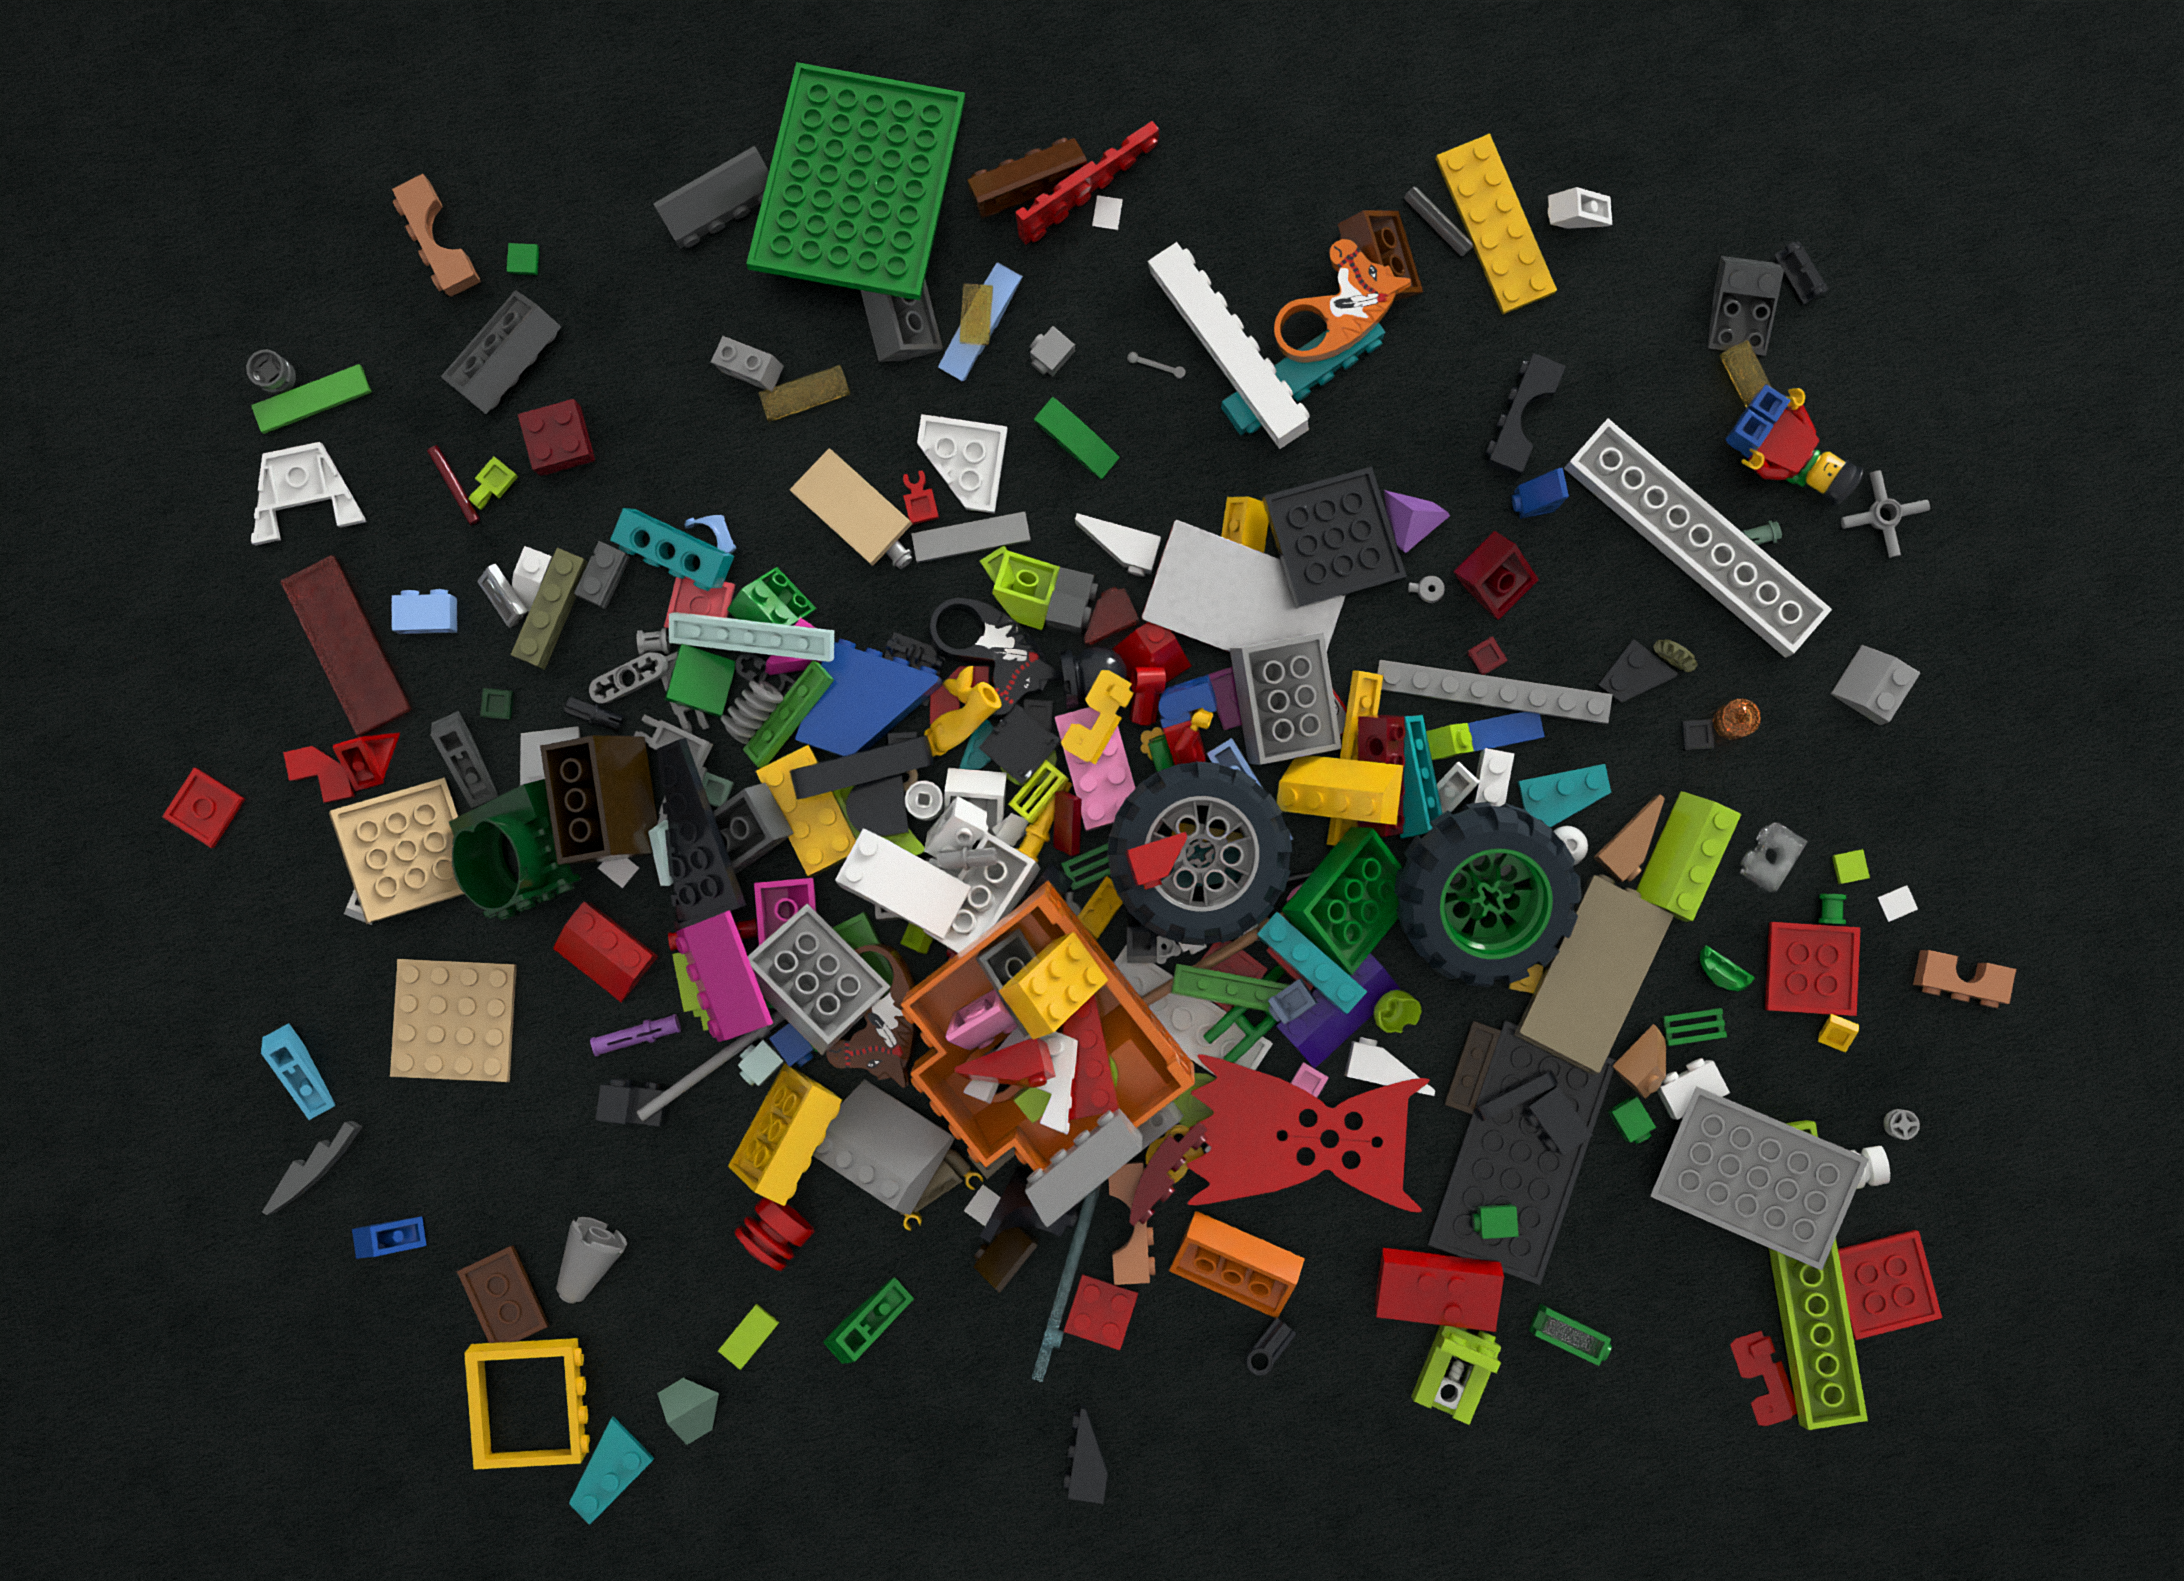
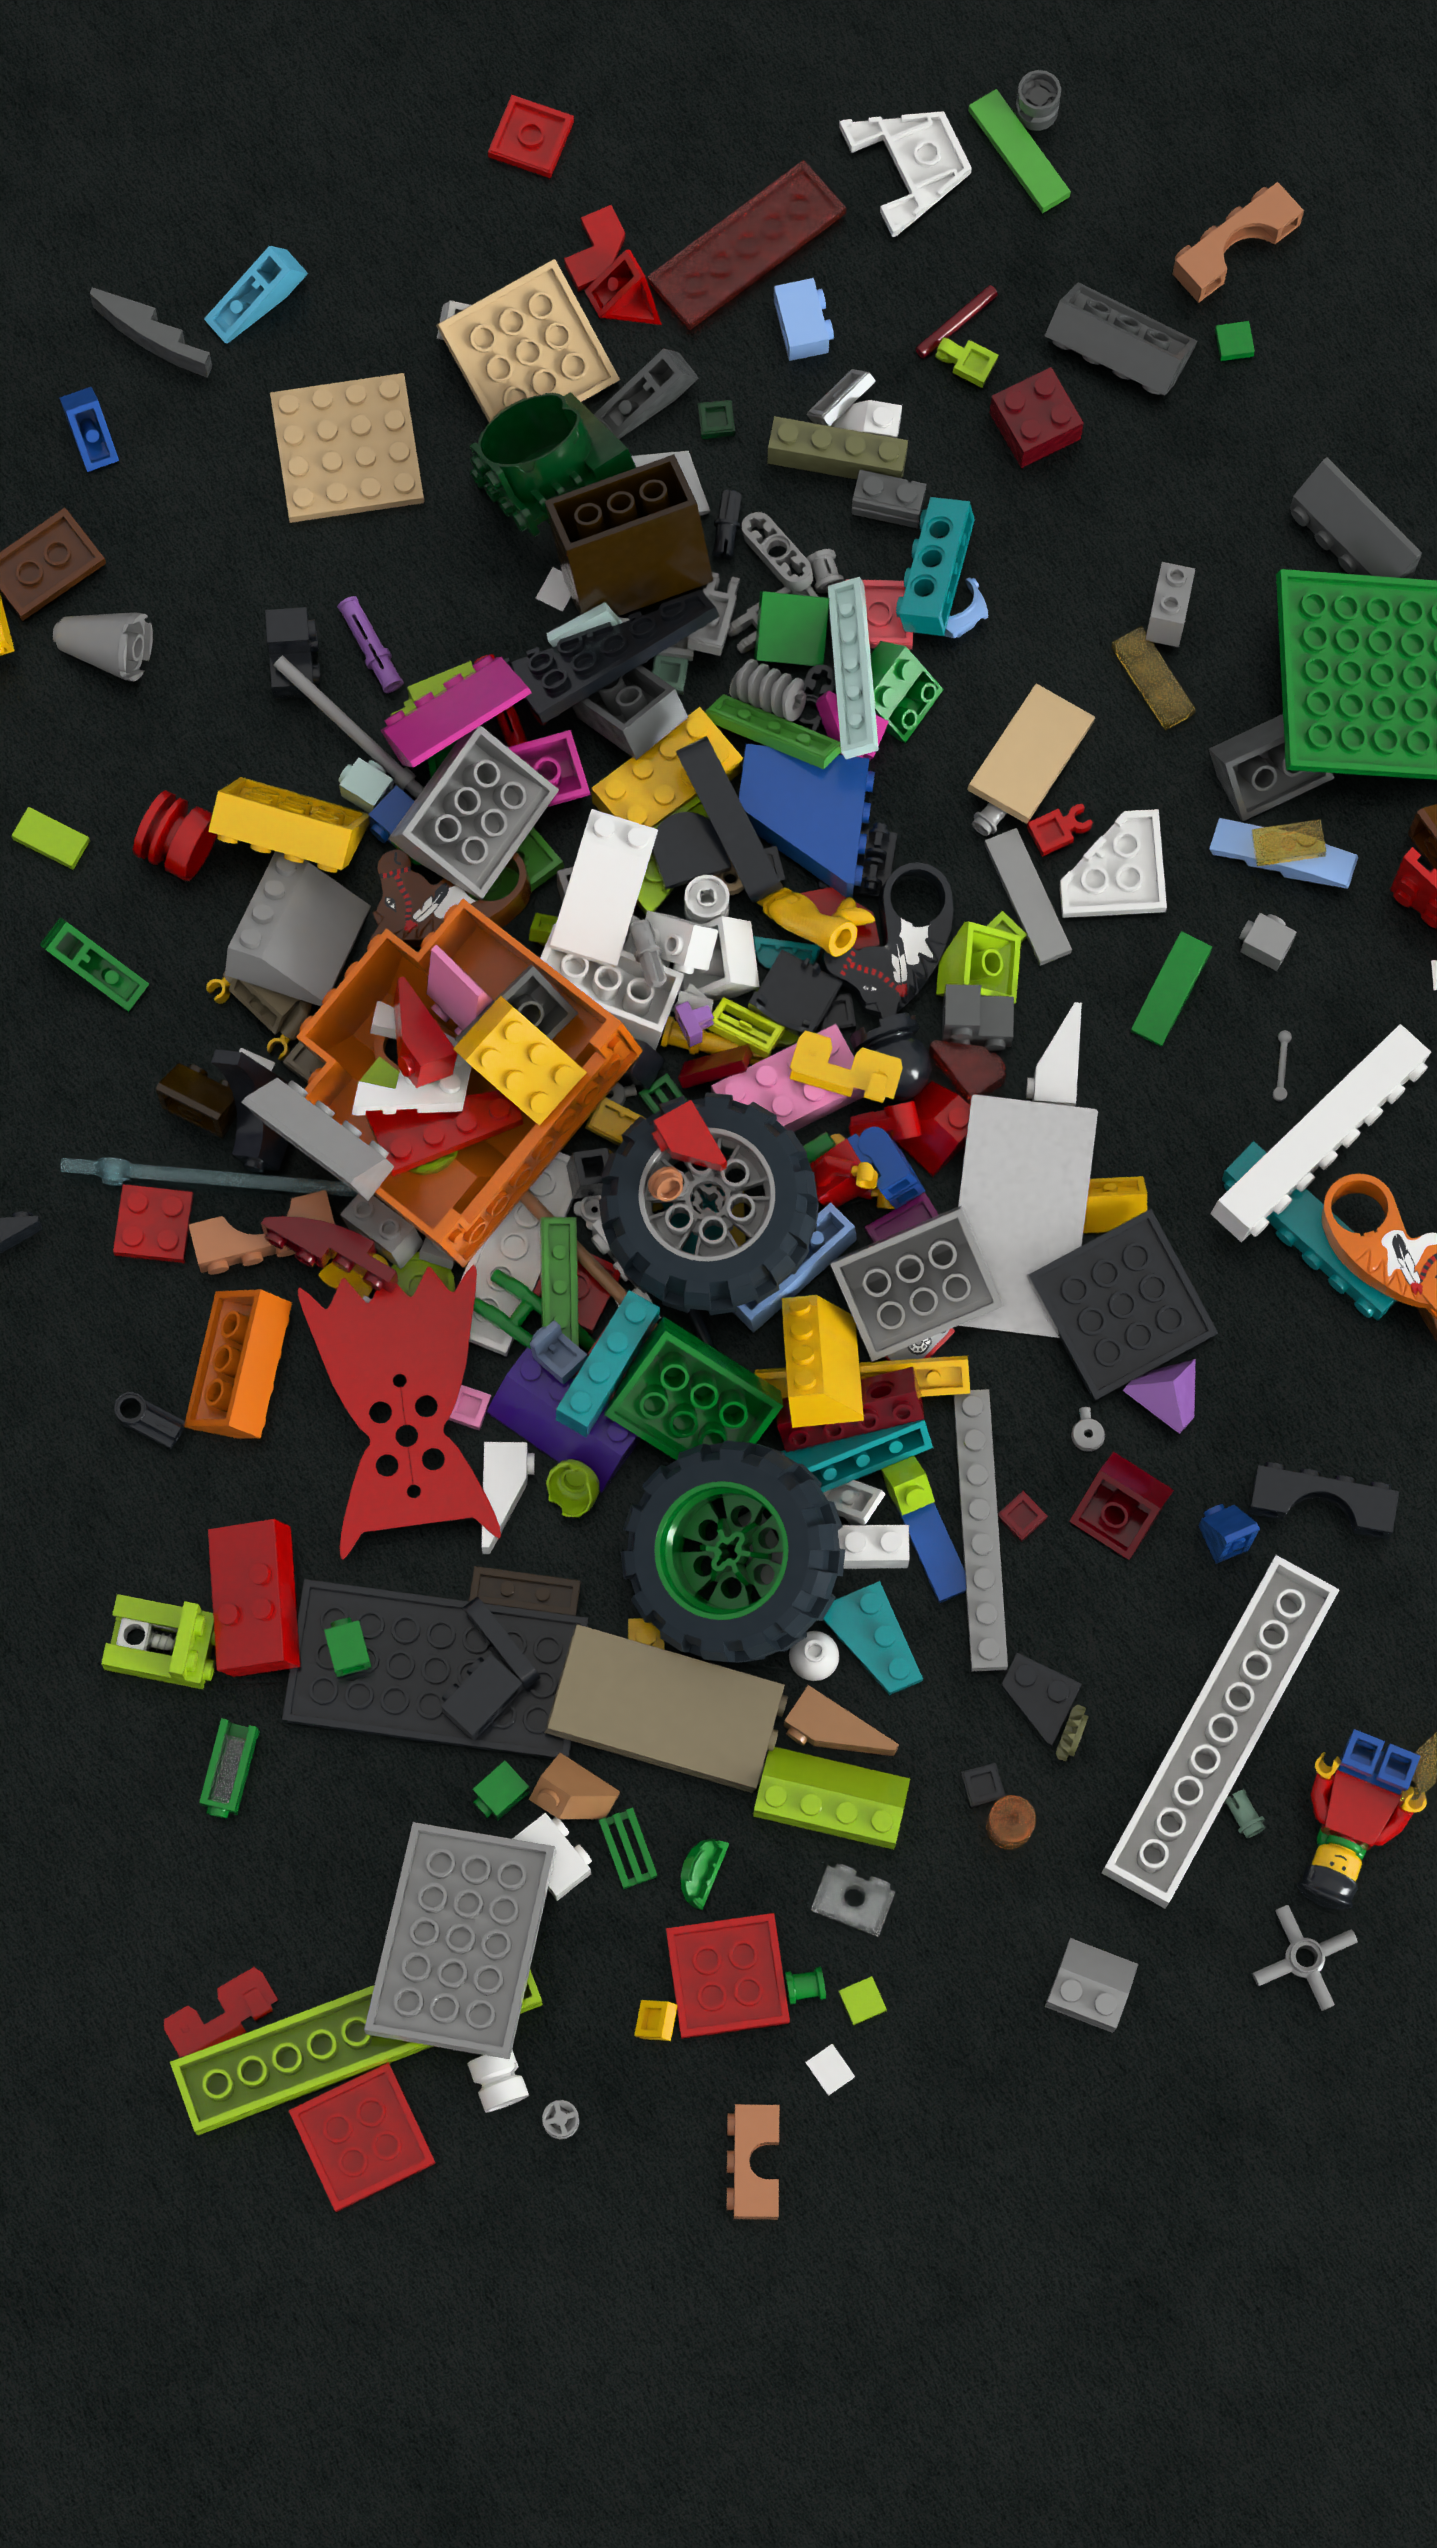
camera: 70 degrees right, 10 degrees down
red slope [553,902,658,1002] -> none
none -> nougat plate [648,1166,683,1202]
none -> medium lavender tile [675,1001,714,1047]

